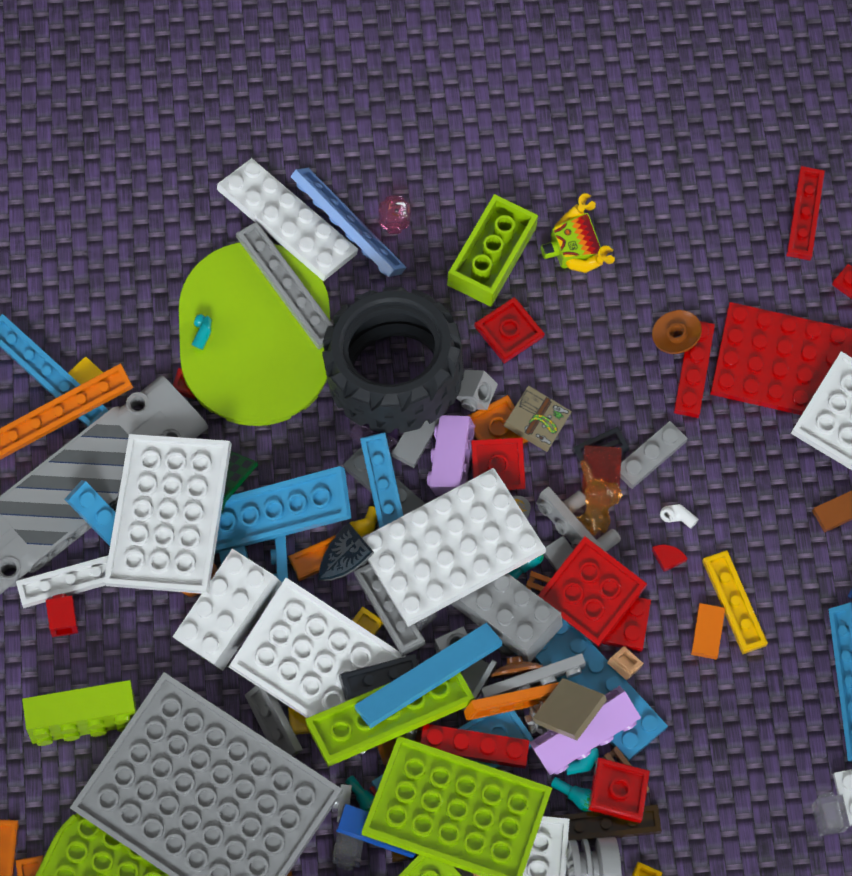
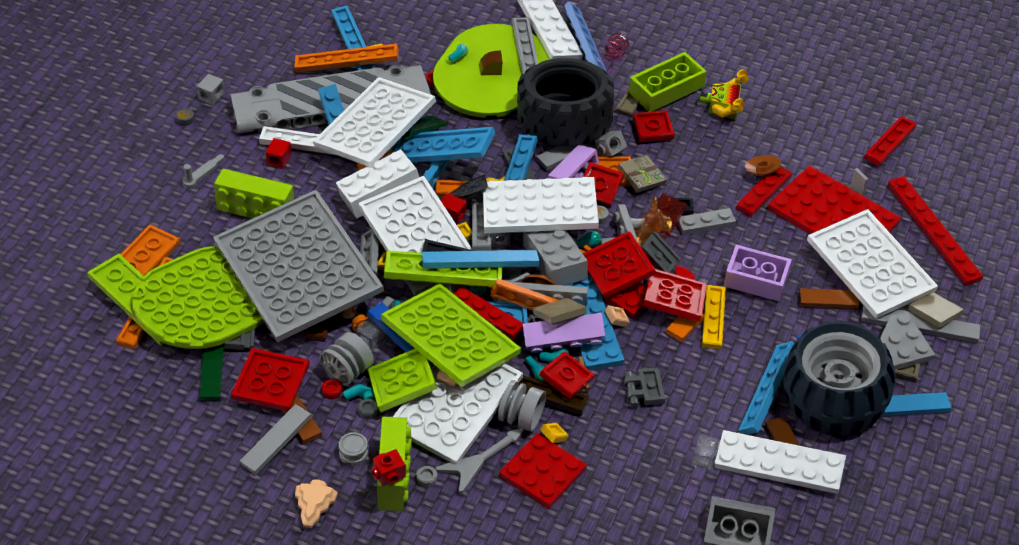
camera: 30 degrees right, 20 degrees down
white arm [660,504,699,529] -> none
none -> orange plate [351,315,370,333]
none -> red brick [440,193,466,225]
none -> reddish brown brick [479,50,503,75]
none -> dark tan tile [615,88,640,117]
none -> dark grey plate [624,367,665,408]
none -> dark grey plate [640,231,680,273]
none -> red plate [643,269,706,322]
none -> lavender brick [724,245,792,302]
none -> light grey bracket [847,168,868,196]

